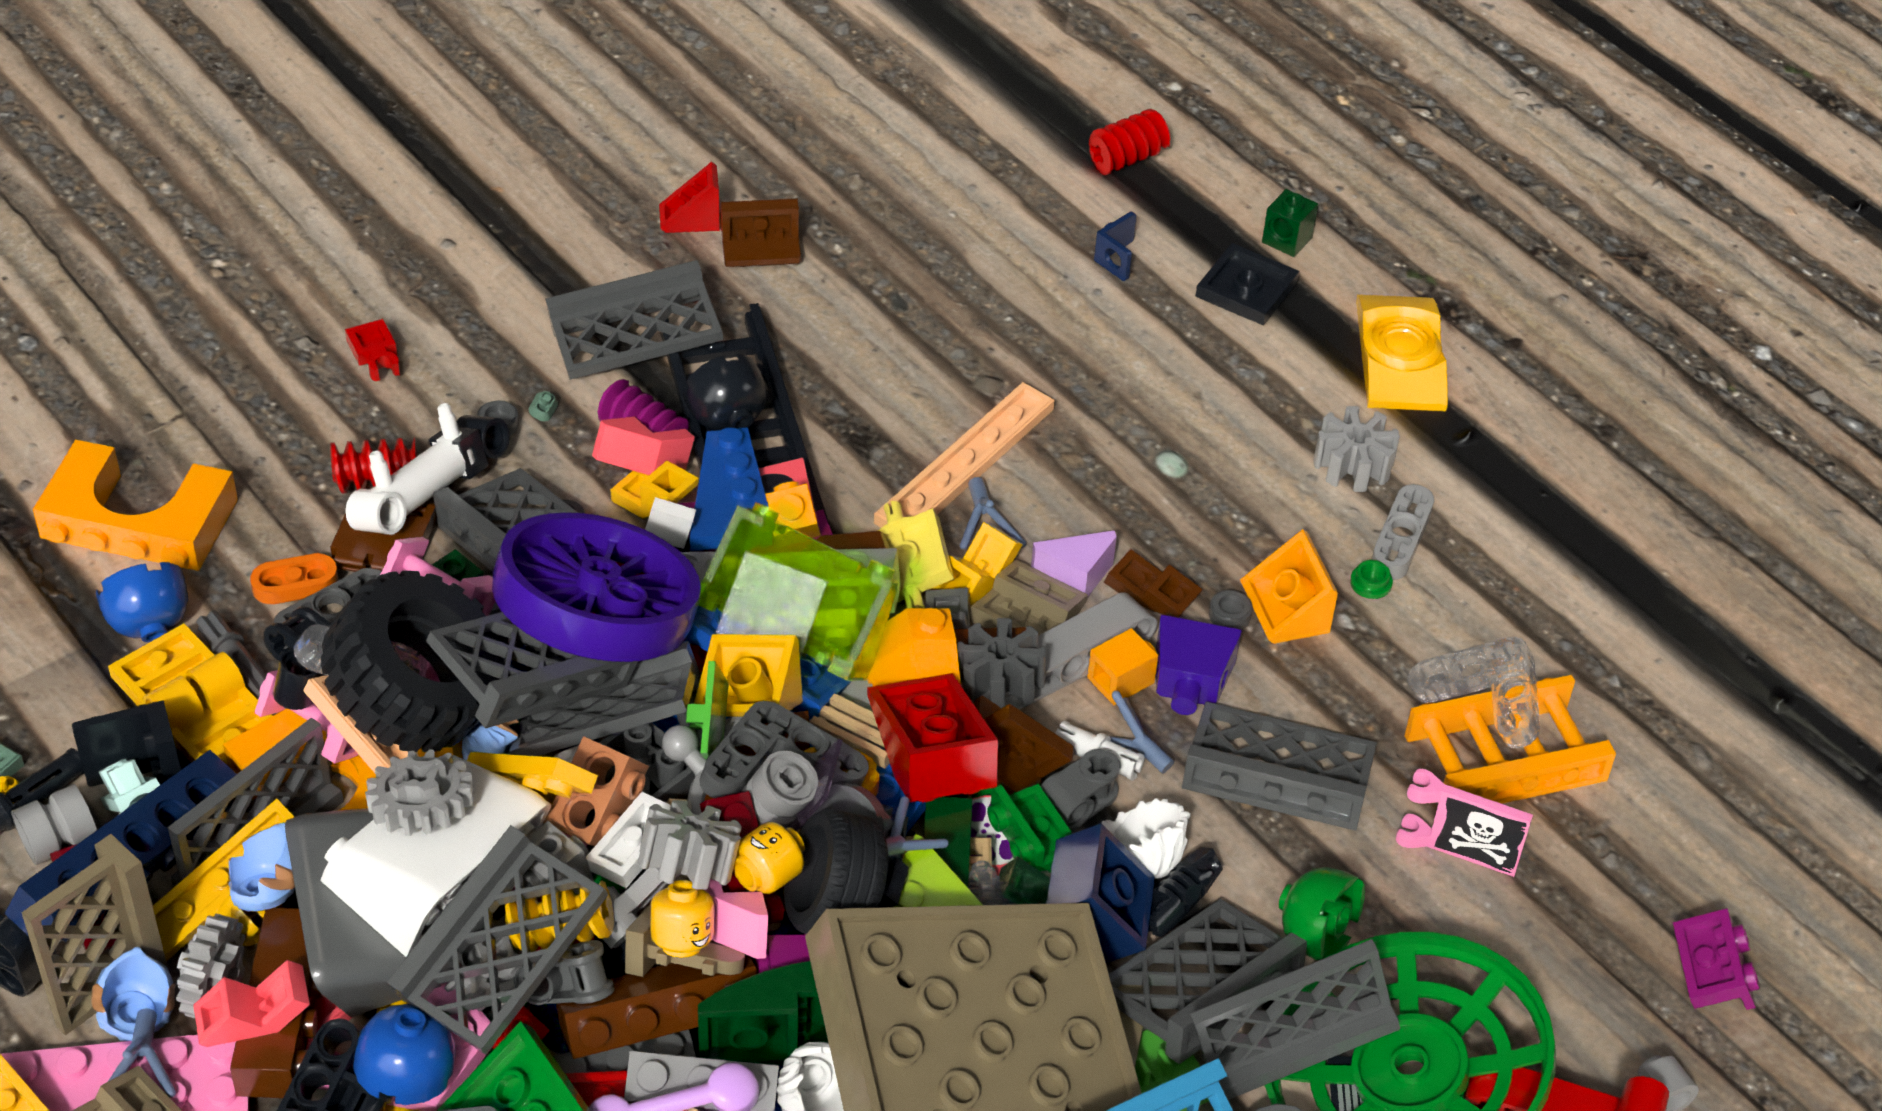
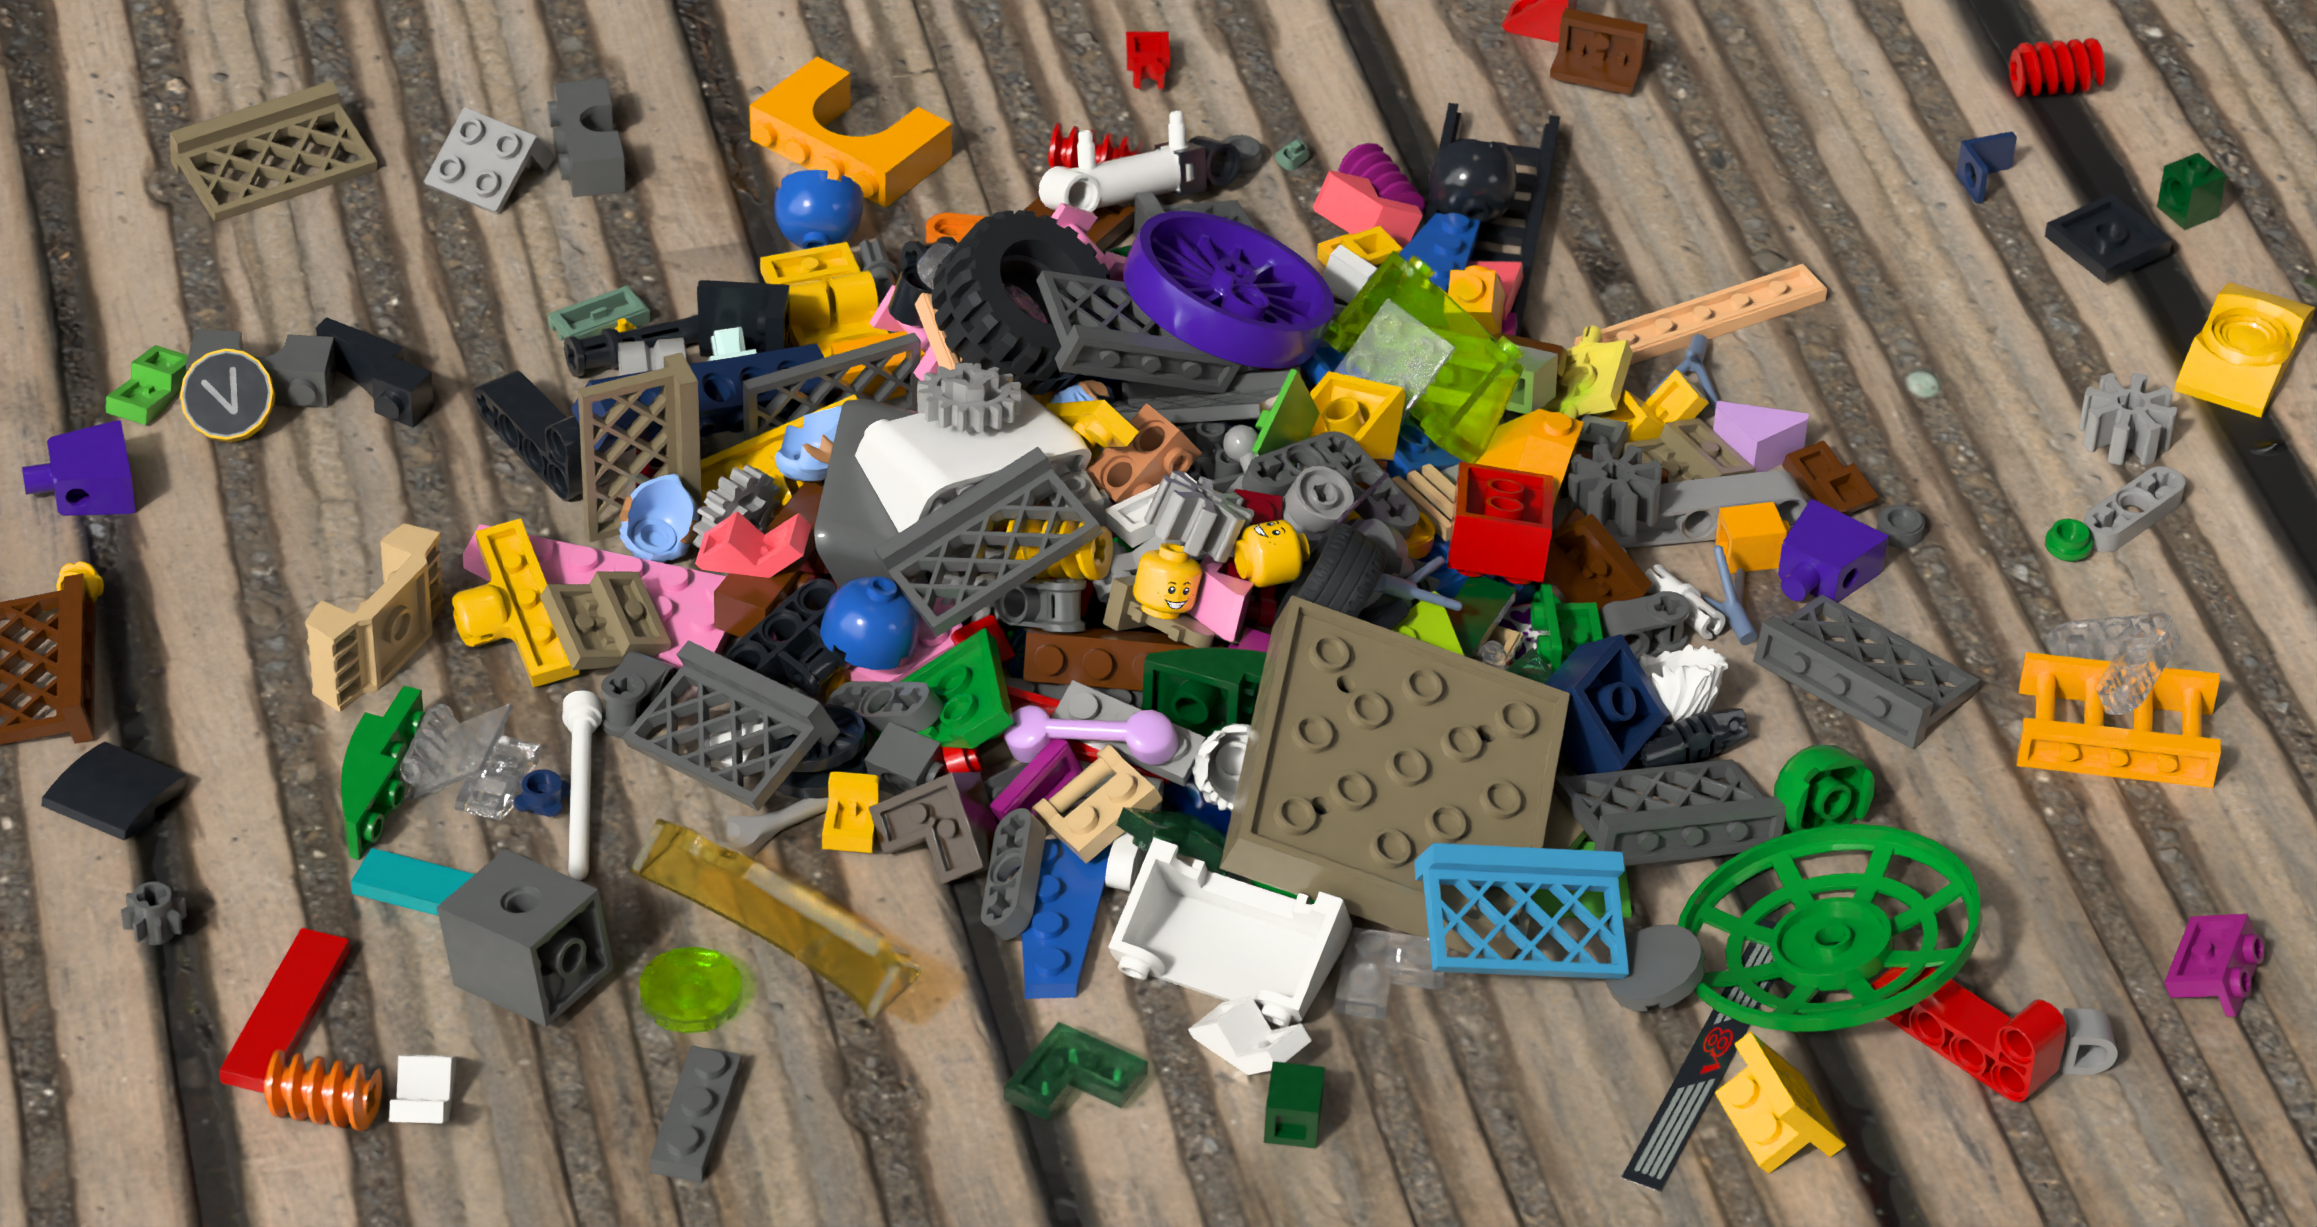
camera: 25 degrees right, 5 degrees down
sand blue plant [108,1008,176,1098] -> none
dark grey fence [545,260,724,380] -> none
dark grey fence [1190,939,1400,1100] -> none
light orange slope [1240,529,1338,644] -> none
flag [1396,769,1533,877] -> none

